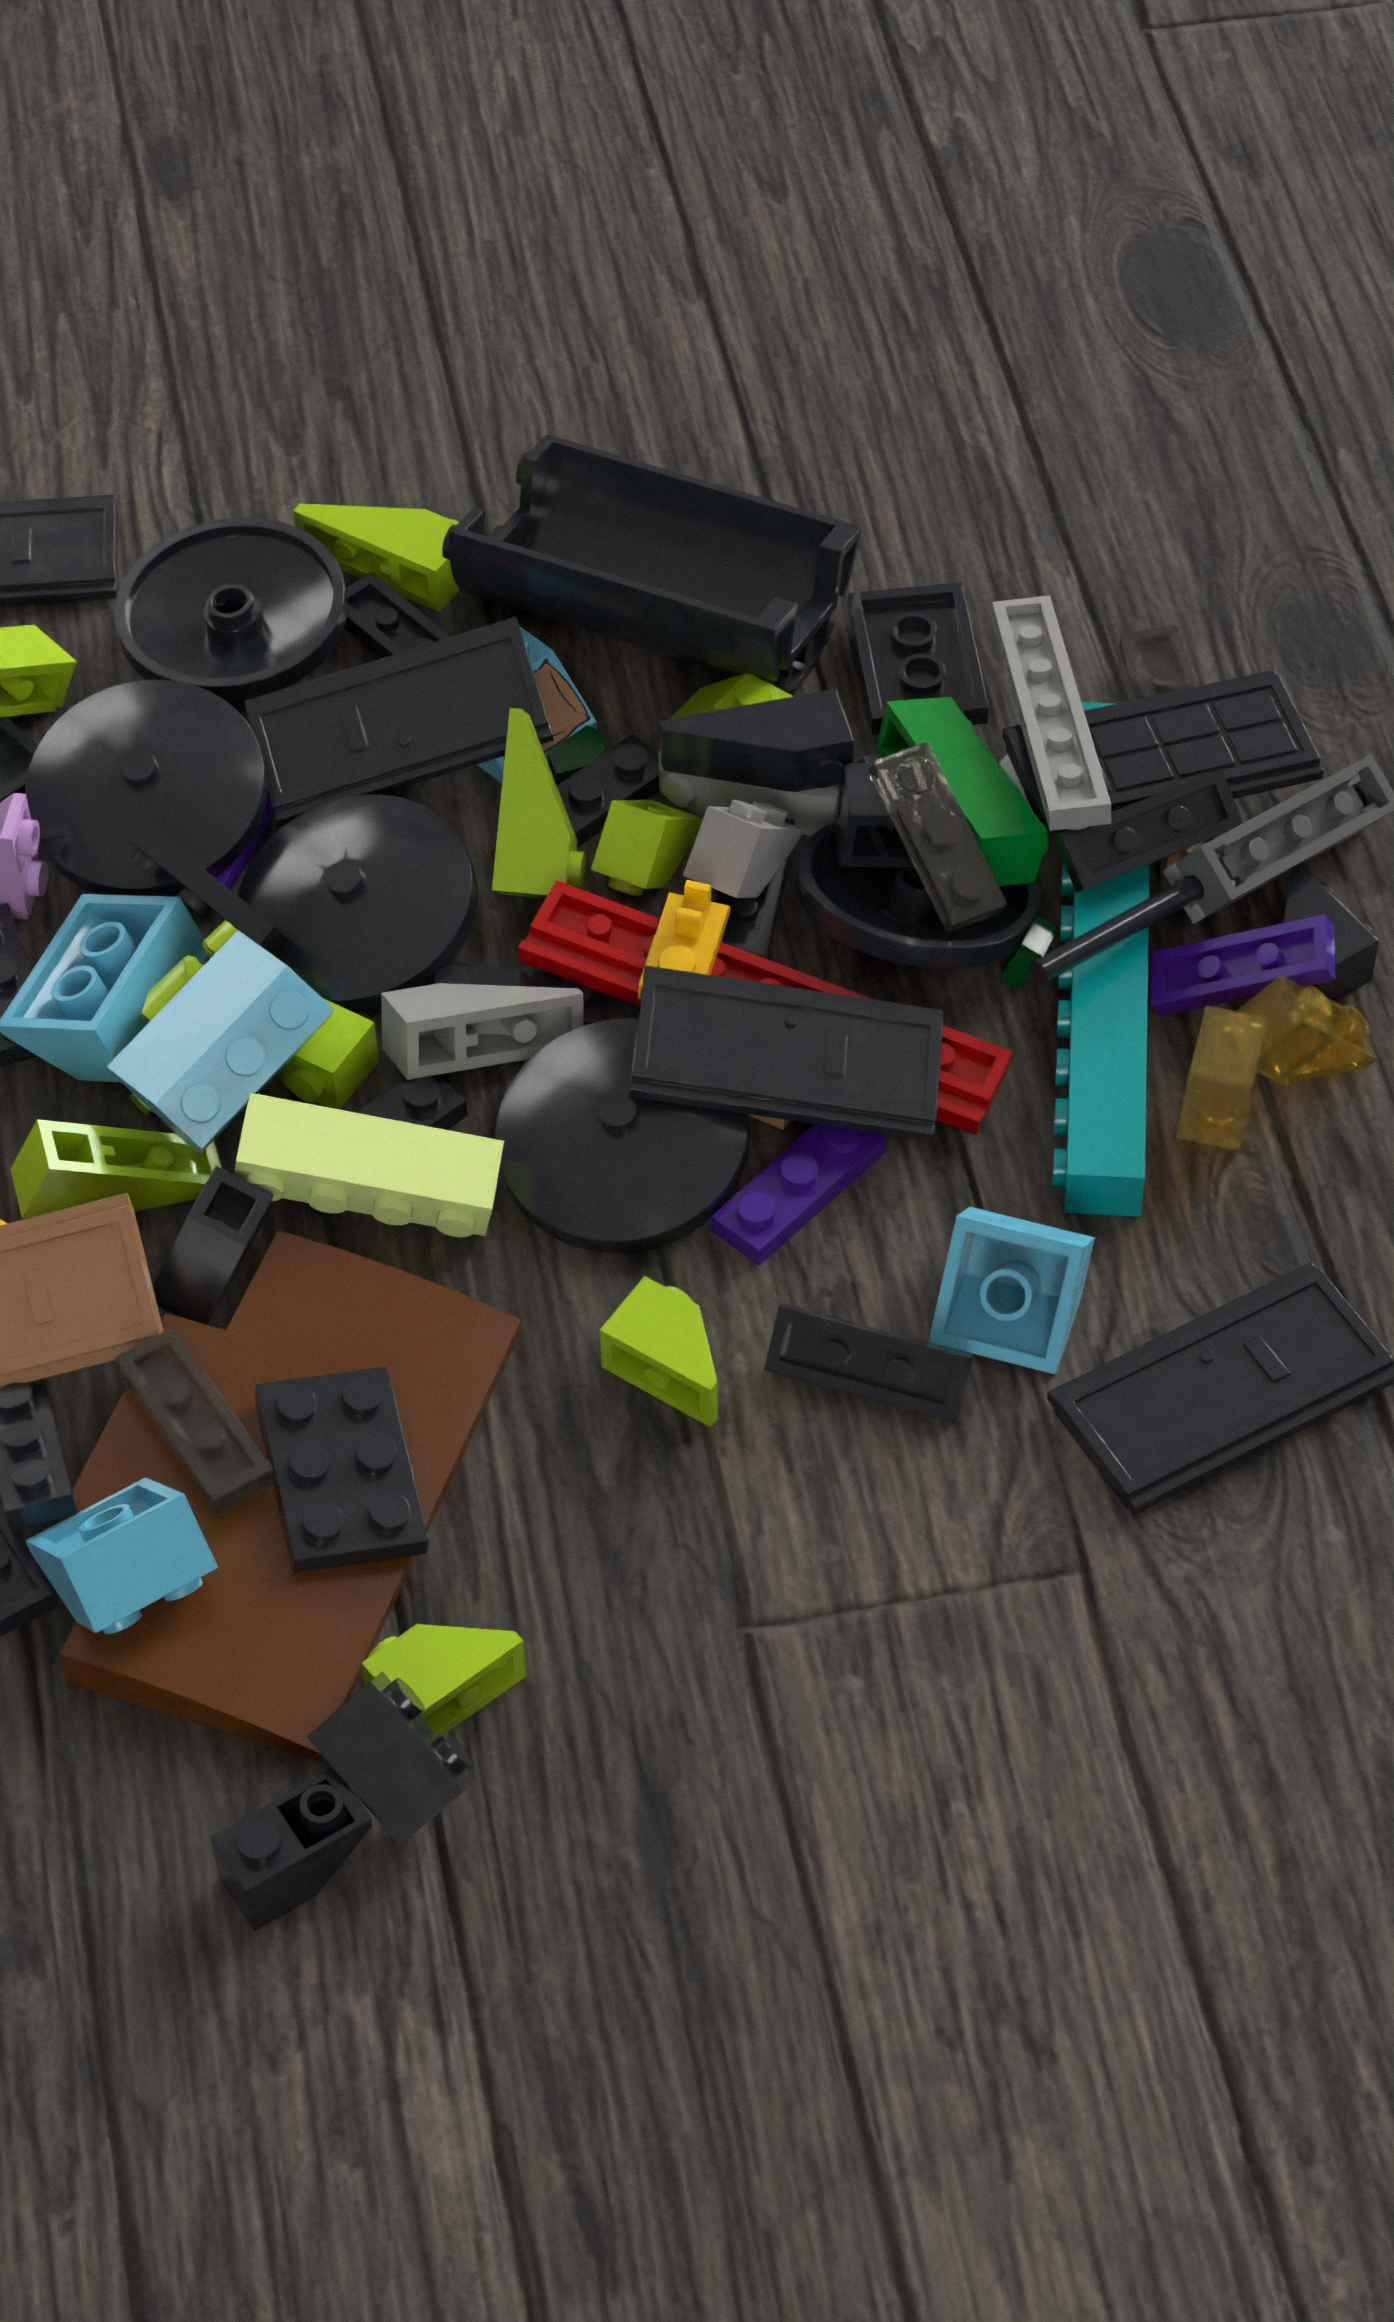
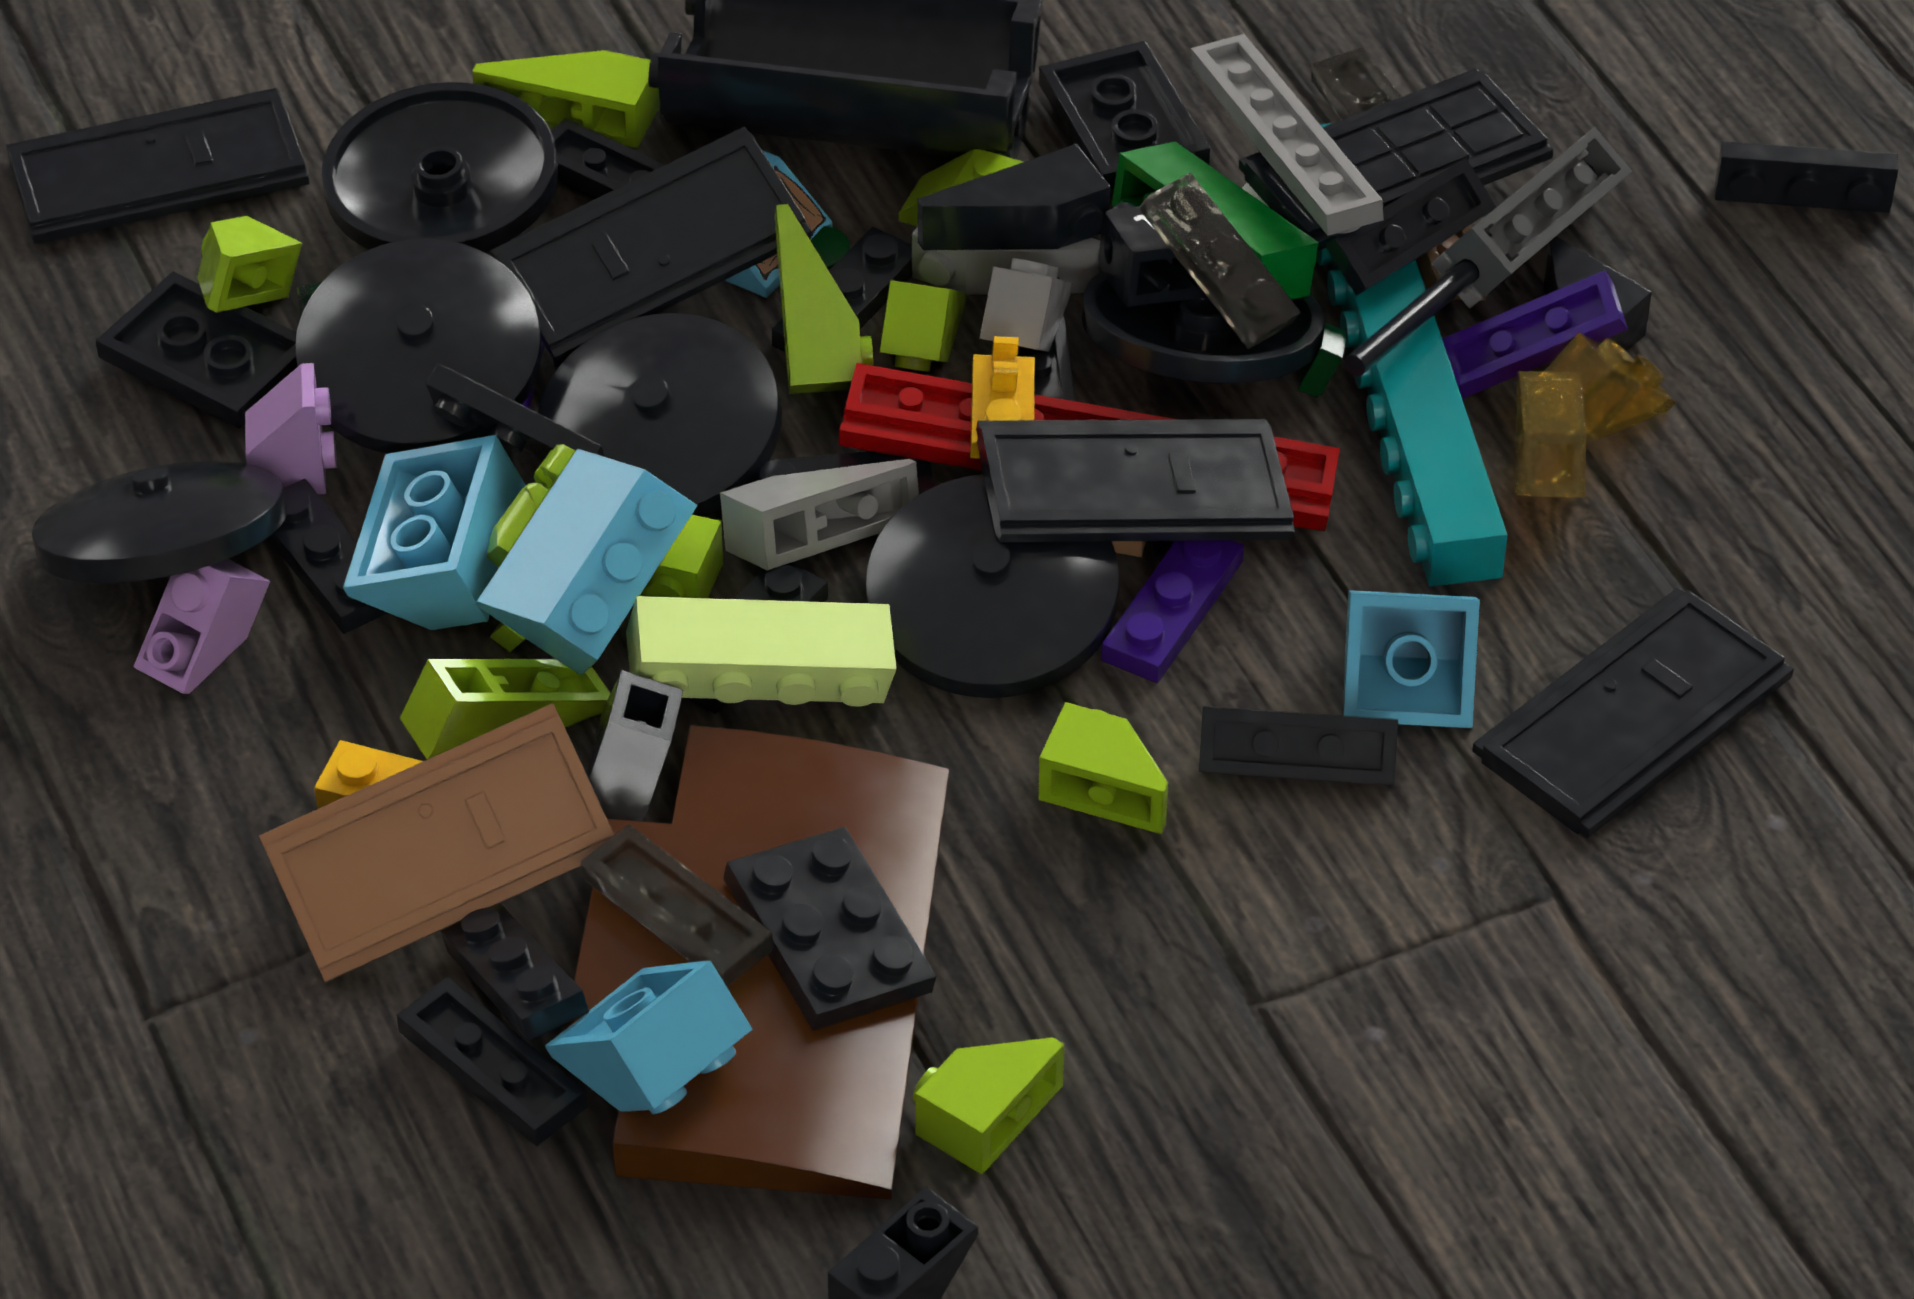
camera: 15 degrees left, 5 degrees down
black brick [307,1671,474,1846] -> none

